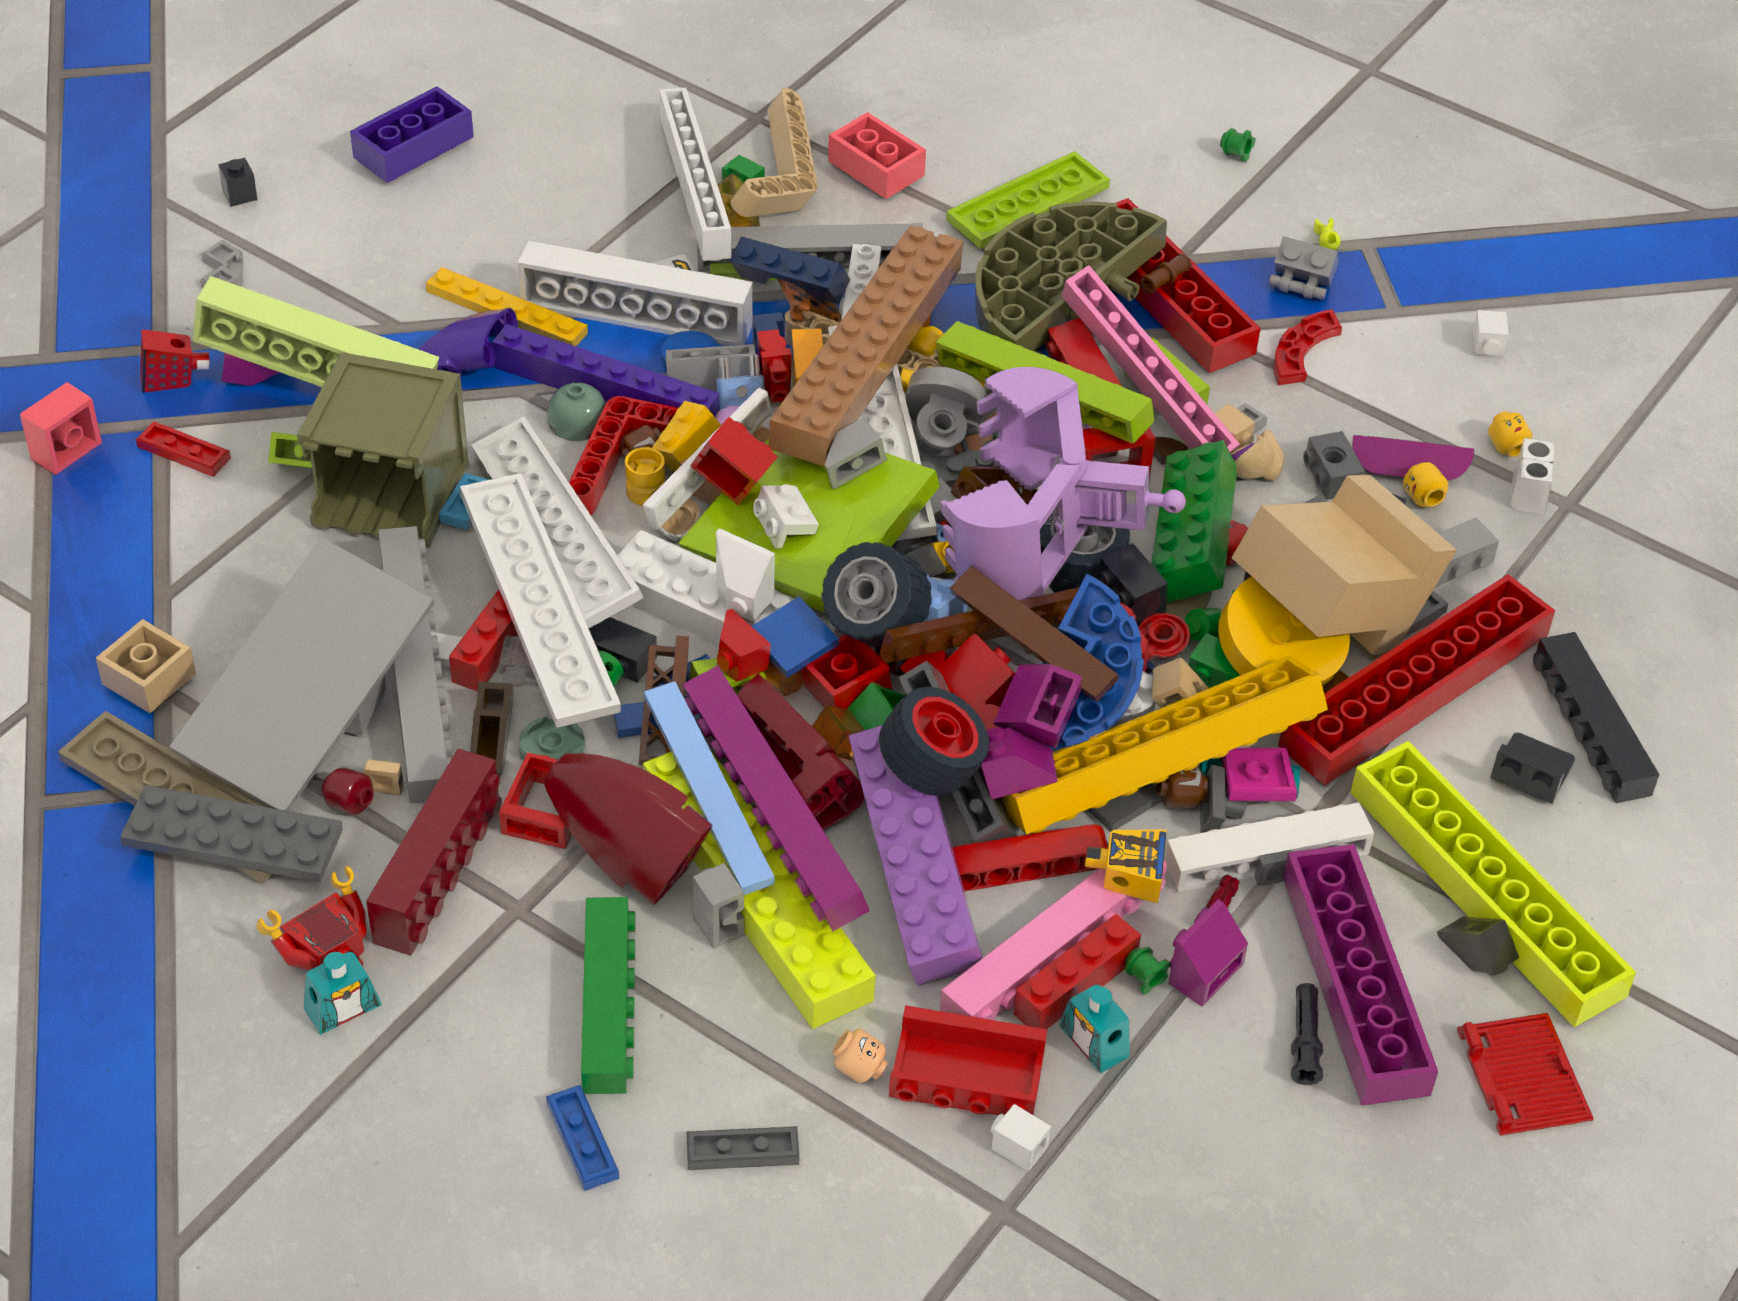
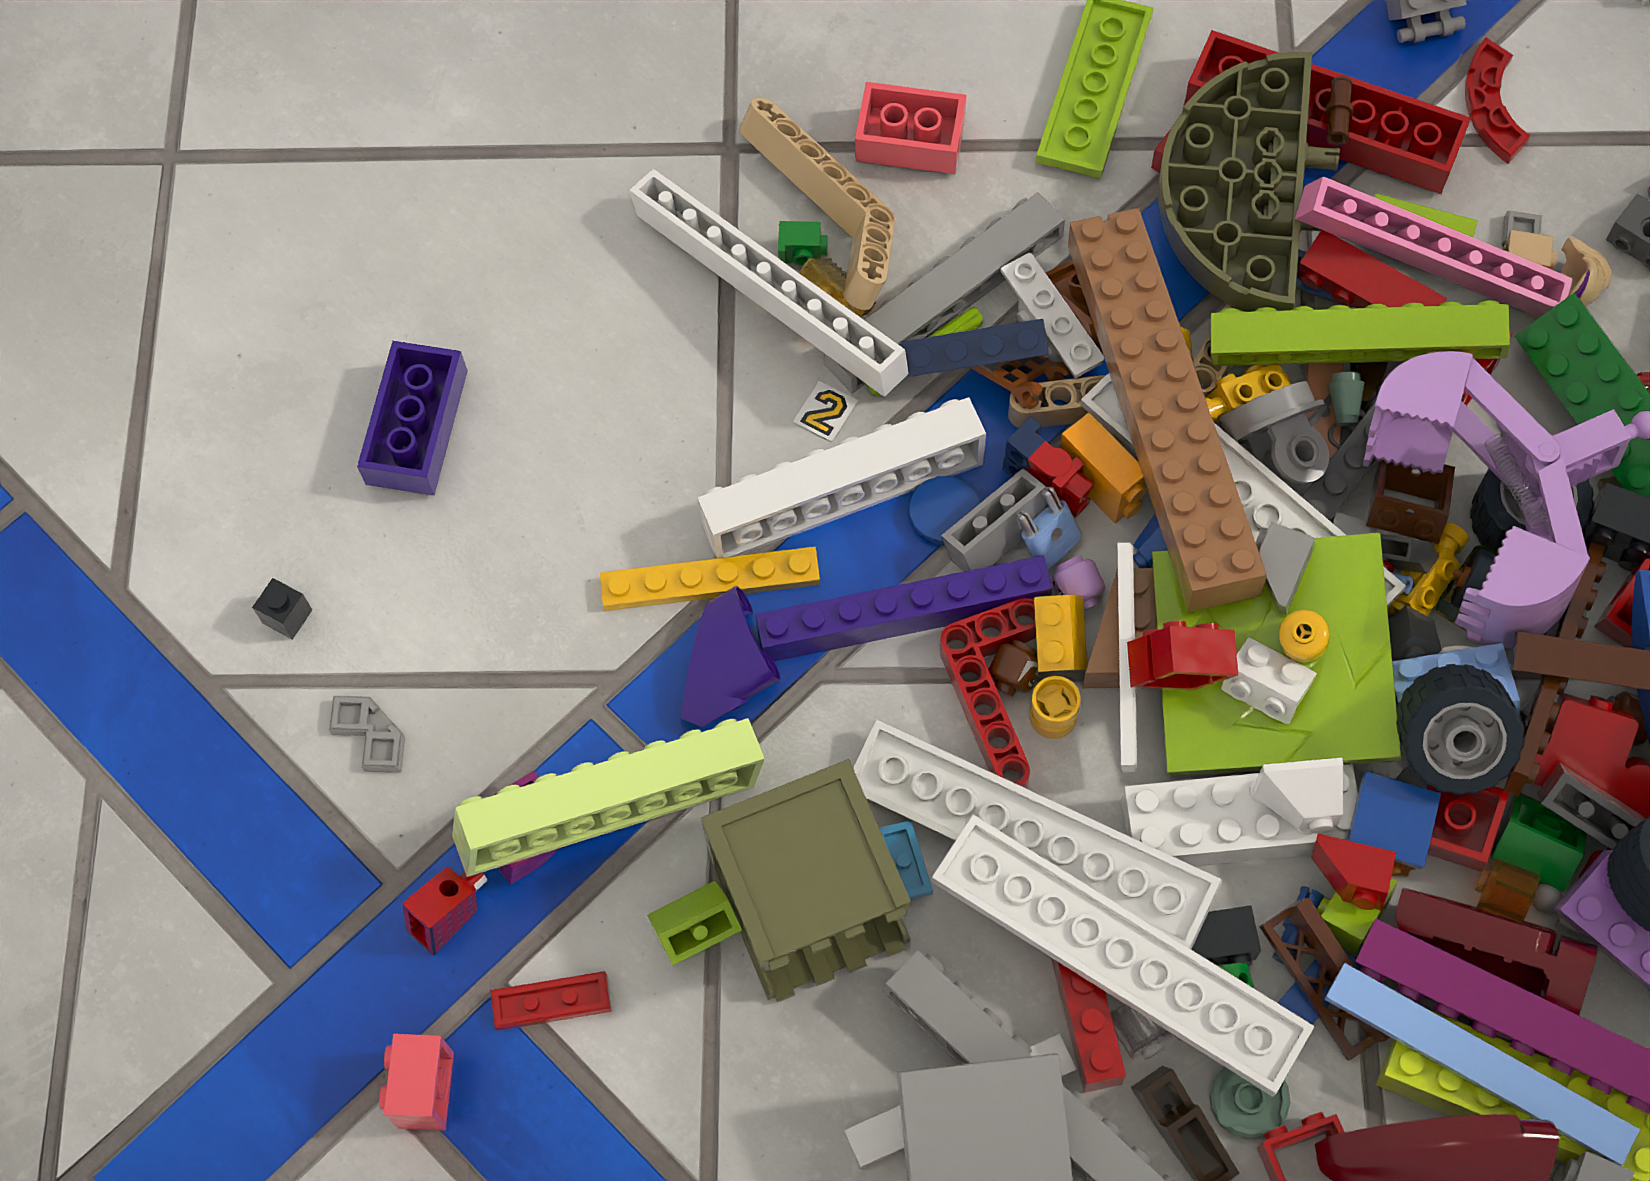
camera: 30 degrees left, 20 degrees up
sand green cylinder [547,383,606,441] -> none
tan hair [658,498,703,541] -> none
none -> yellow head [1279,609,1330,663]

